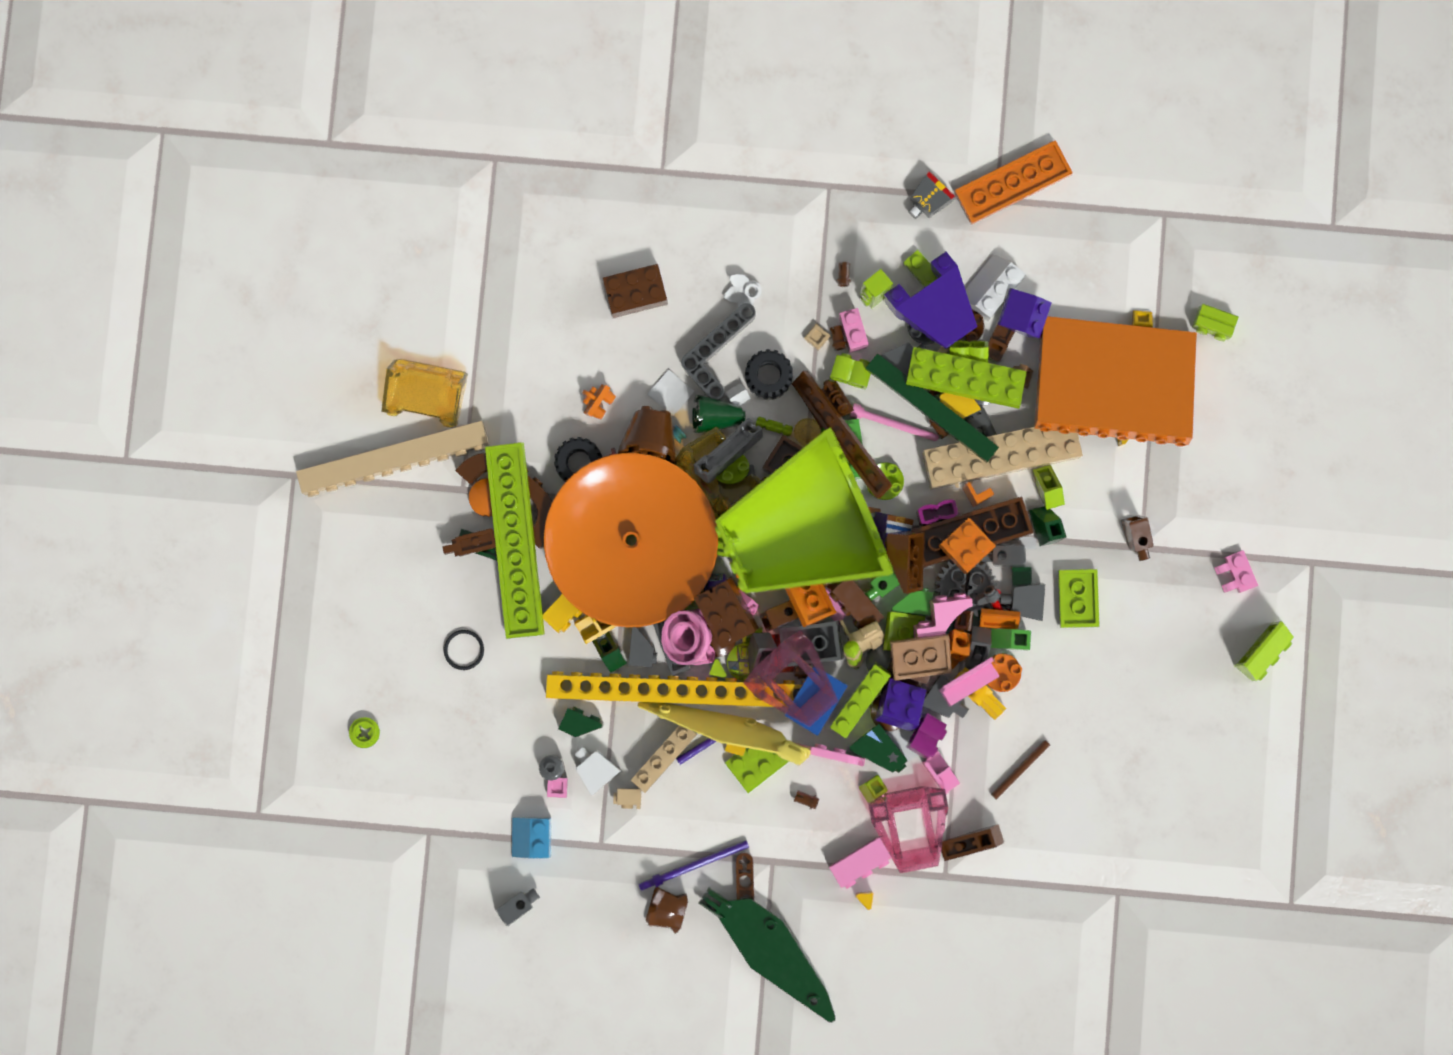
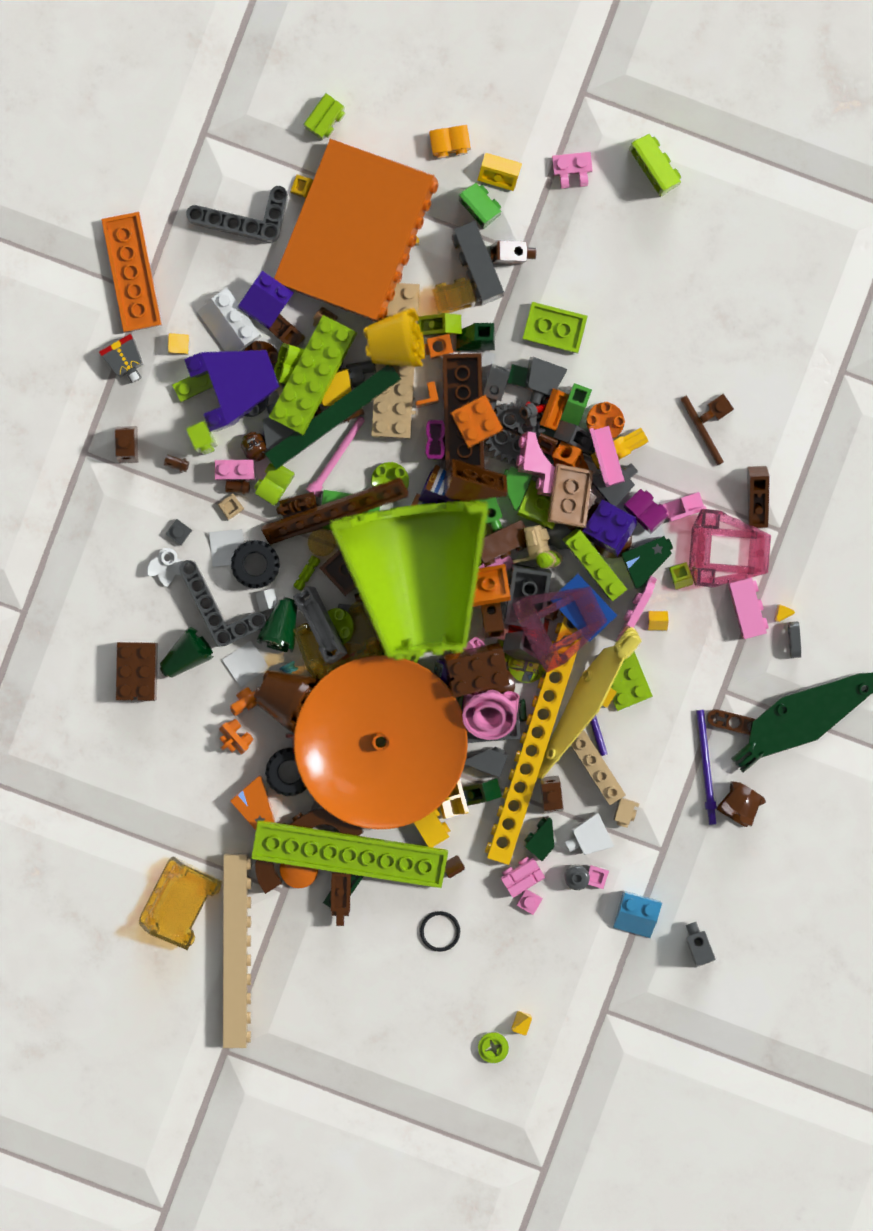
camera: 80 degrees left, 5 degrees up
lime slope [709,659,726,678] -> none
reddish brown pin [794,790,820,809] -> none
none -> reddish brown torso [115,426,138,463]
none -> dark green cone [160,627,214,678]
none -> dark grey plate [166,519,193,546]
none -> yellow slope [168,333,189,354]
none -> dark grey beam [186,186,288,243]
none -> white sticker [209,529,246,567]
none -> orange plate [230,687,257,717]
none -> orange slope [230,775,276,830]
none -> reddish brown head [241,432,268,462]
none -> yellow cone [364,308,425,367]
none -> orange brick [424,334,454,359]
none -> light orange brick [429,125,471,158]
none -> clear yellow brick [432,278,476,314]
none -> reddish brown slope [445,855,465,878]
none -> dark grey brick [451,221,504,305]
none -> bright green slope [459,183,502,229]
none -> yellow panel [477,153,522,191]
none -> bright pink brick [500,856,545,898]
none -> yellow slope [511,1011,532,1035]
none -> bright pink plate [517,889,543,915]
none -> dark green piece [519,699,527,722]
none -> reddish brown torso [540,776,563,814]
none -> yellow slope [648,611,669,630]
none -> reddish brown plate [699,393,734,424]
none -> dark grey beam [788,621,801,658]

